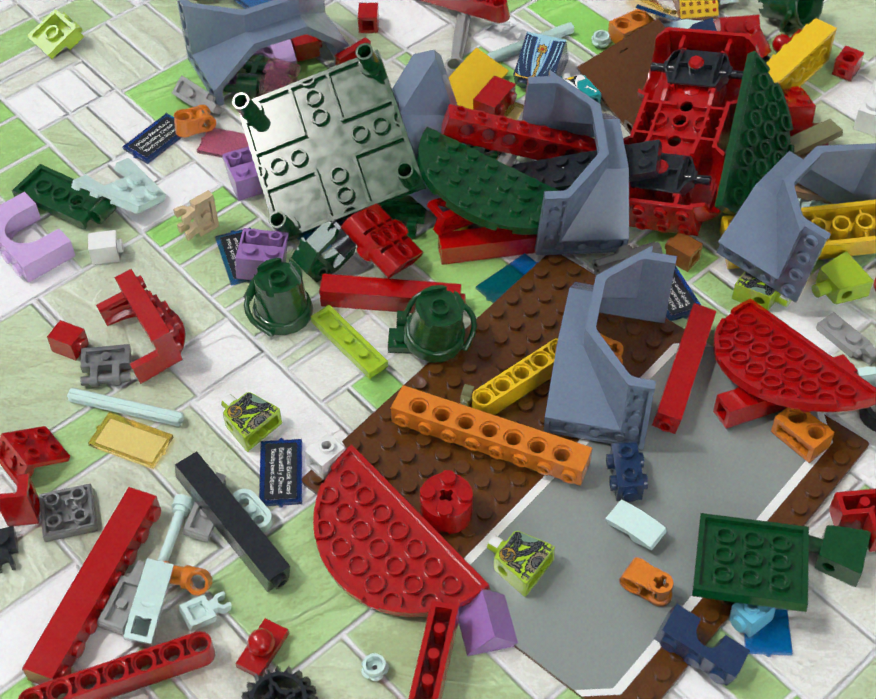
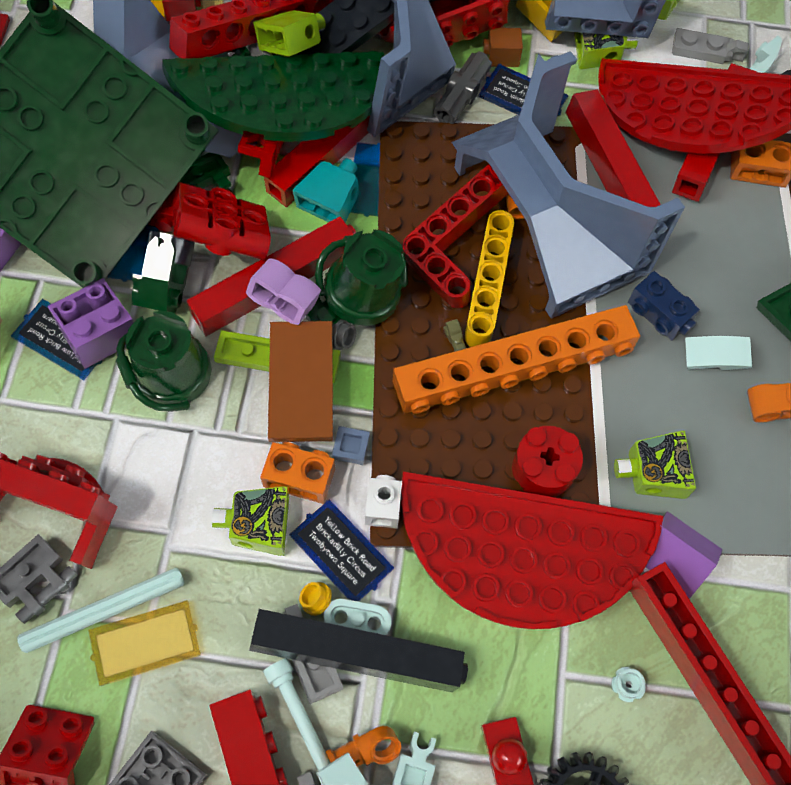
camera: 45 degrees left, 15 degrees up
none -> lavender brick [246,258,321,325]
none -> lime torso [253,10,325,56]
none -> orange brick [260,442,335,504]
none -> dark orange tile [268,321,333,442]
none -> teal torso [292,158,359,223]
none -> yellow plate [299,582,332,616]
none -> sand blue plate [332,426,370,465]
none -> dark grey plate [333,319,356,350]
none -> red beam [402,164,509,308]

